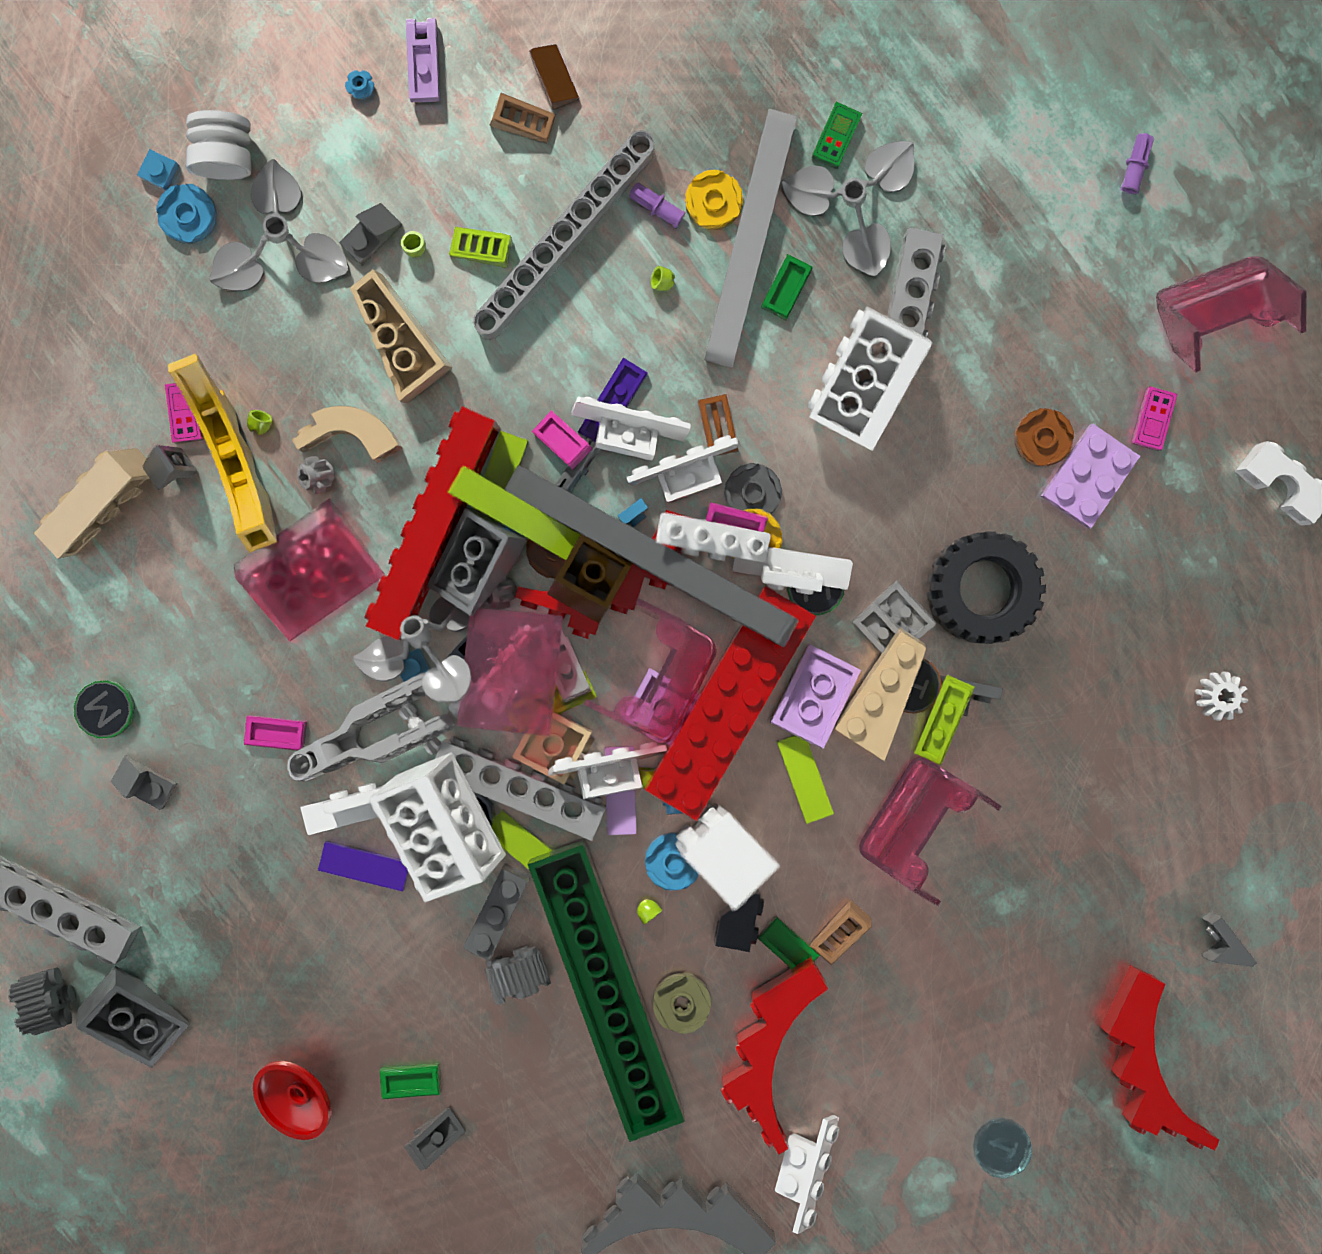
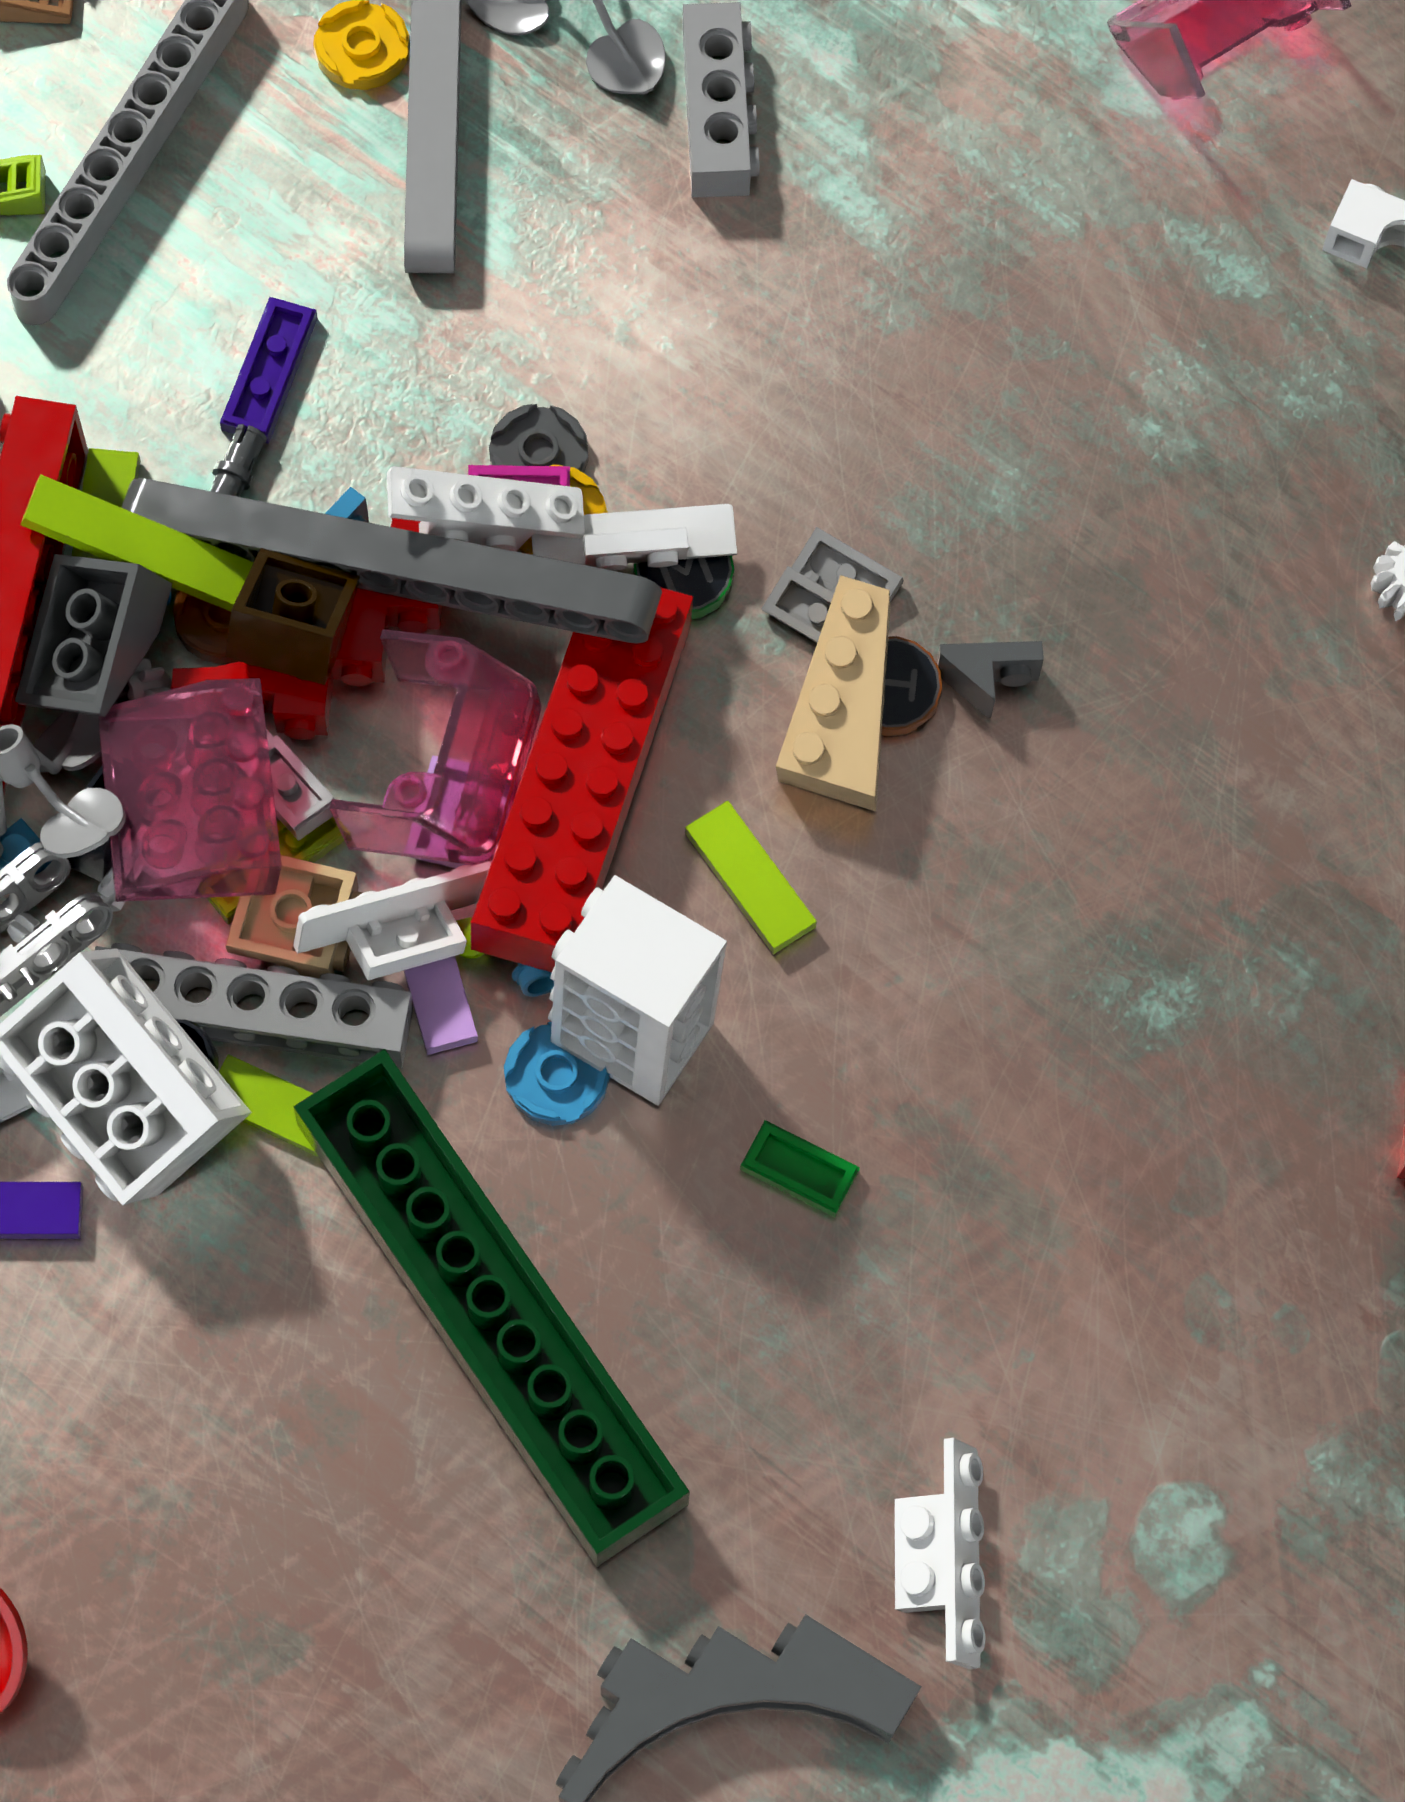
camera: 20 degrees left, 20 degrees down
green tile [380,1063,441,1099] -> none
dark grey slope [404,1108,466,1171] -> none
dark grey brick [463,863,530,961] -> none
dark grey brick [484,945,551,1005] -> none
dark pink tile [531,410,593,470] -> none
white bracket [571,397,691,461] -> none
white bracket [626,435,741,503] -> none
medium lavender axle [629,183,686,228] -> none
lime hinge [637,900,663,925] -> none
lime hinge [651,266,675,291] -> none
olive plate [653,973,711,1034] -> none
dark orange tile [698,394,739,457] -> none
black slope [714,889,764,952] -> none
red arch [721,957,828,1155] -> none
green tile [761,254,813,321] -> none
lavender plate [770,644,861,749] -> none
white brick [807,306,932,451] -> none
medium nougat slope [810,900,872,965] -> none
clear pink windscreen [859,757,1002,906] -> none
lime tile [914,675,975,765] -> none
black tyre [927,531,1046,644] -> none
clear light blue tile [973,1118,1033,1179] -> none
dark orange tile [1015,408,1074,466] -> none
lavender plate [1041,423,1140,529] -> none
dark pink tile [1131,386,1178,451] -> none

